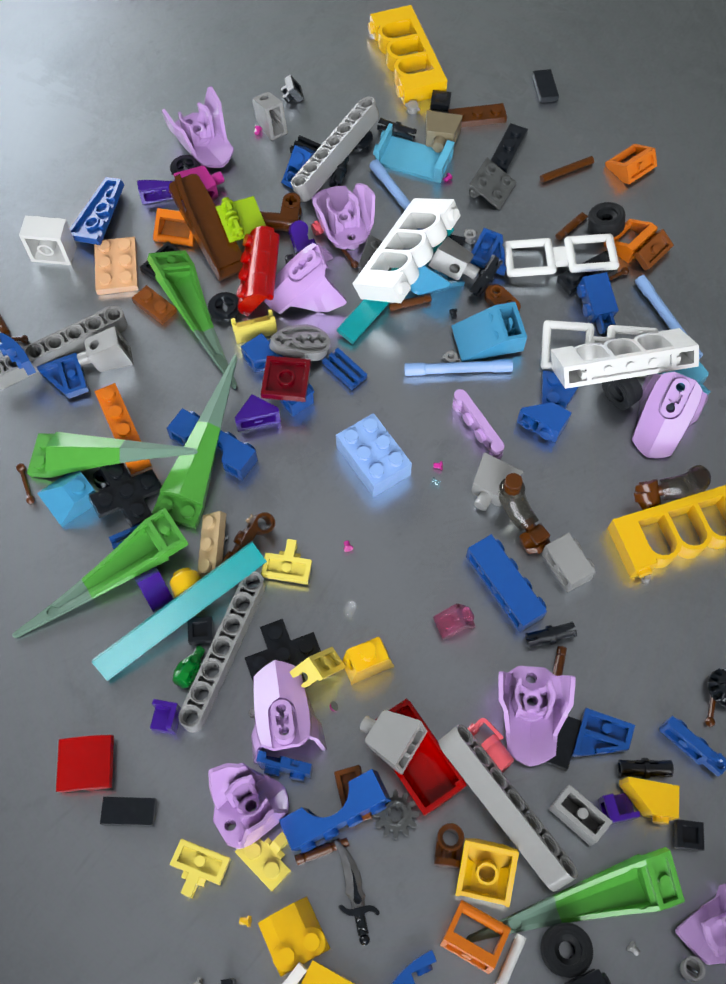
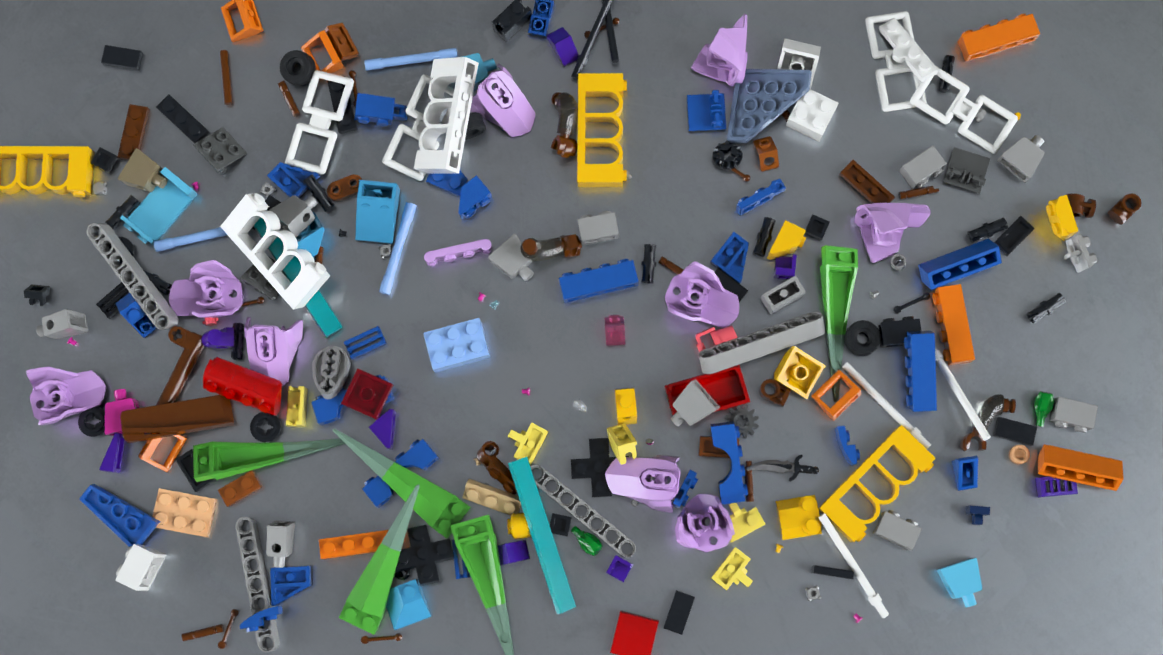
camera: 65 degrees left, 15 degrees up
lime hinge [215,196,266,243] -> none

